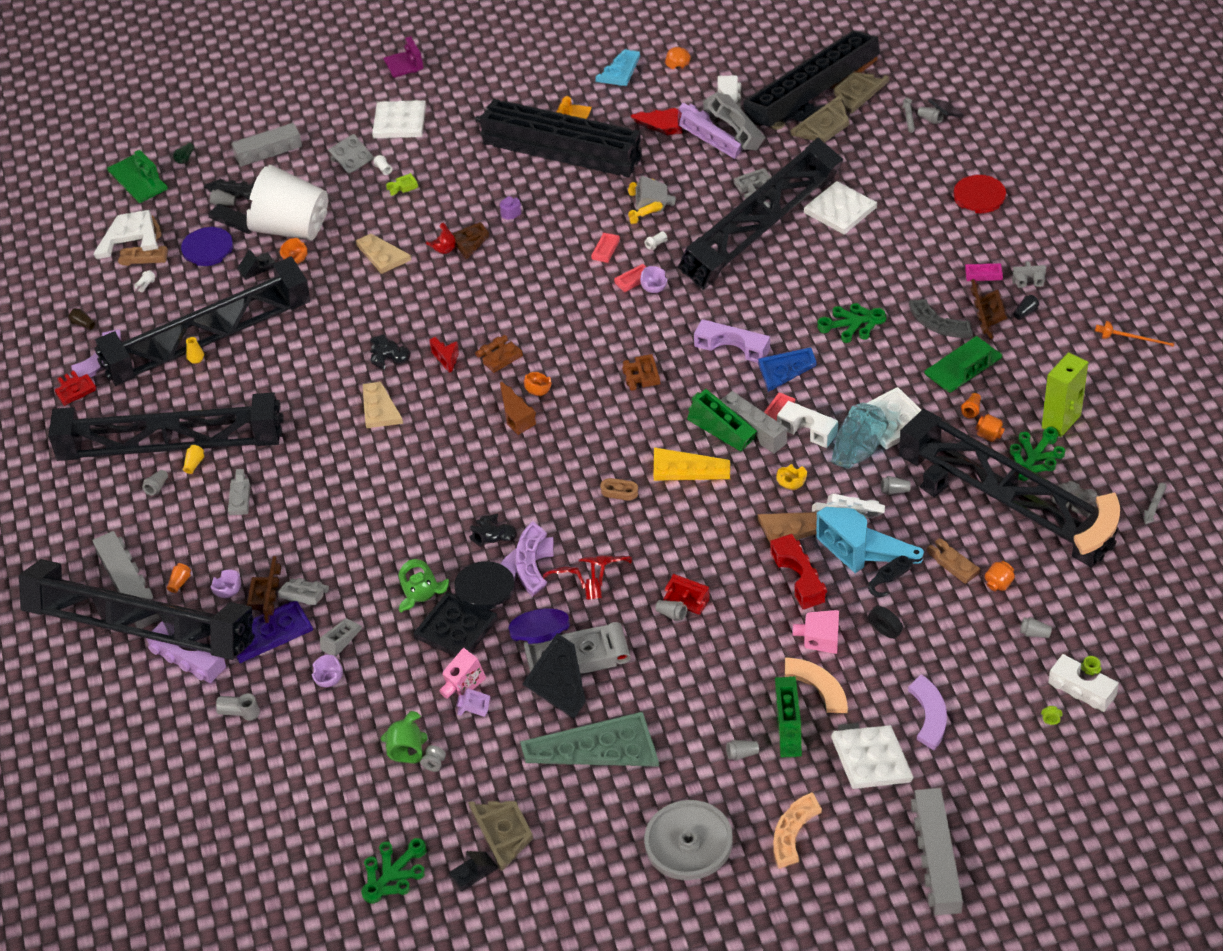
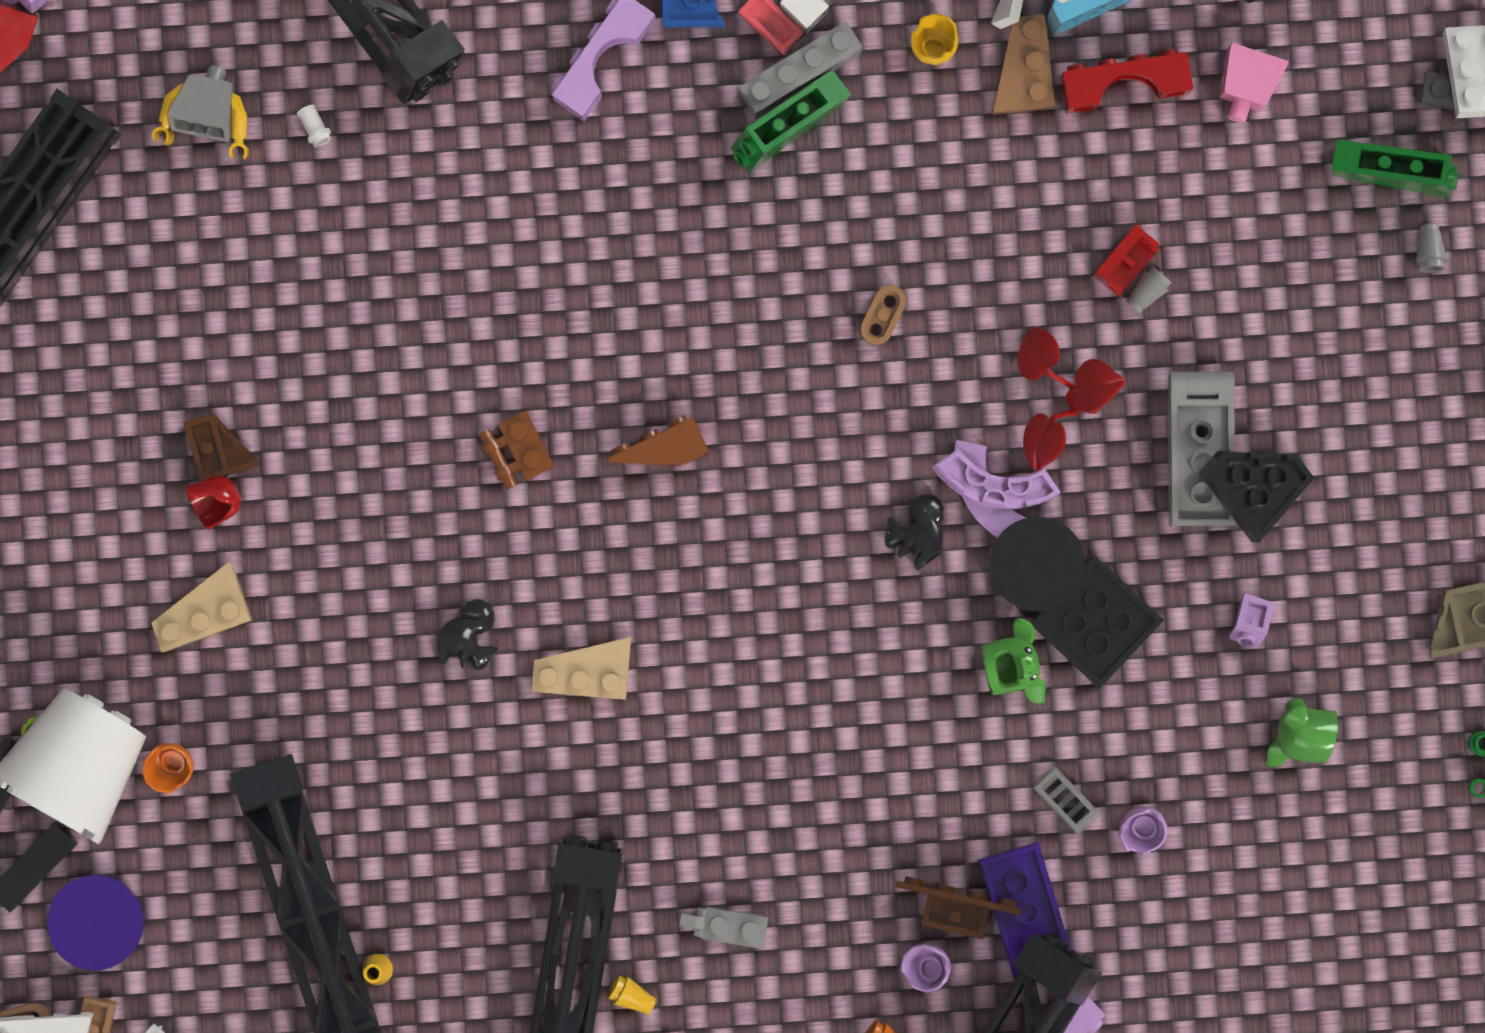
camera: 85 degrees left, 40 degrees up
light grey piece [216,693,260,721] -> none
black slope [237,249,275,280] -> none
light grey plate [279,578,329,605] -> none
lime plate [386,173,418,196] -> none
light grey wheel [421,745,446,772] -> none
red slope [429,337,459,373] -> none
bright pink torso [439,648,486,699] -> none
medium lavender plate [500,196,521,220] -> none
dark purple tile [508,608,570,644] -> none
sand green wing [520,712,659,767] -> none
orange hair [524,372,552,396] -> none
coral tile [591,232,620,263] -> none
coral tile [614,264,646,292] -> none
dark orange plate [622,354,660,391] -> none
lavender hair [640,266,667,293] -> none
yellow wing [653,447,730,481] -> none
light nougat tile [785,658,848,713] -> none

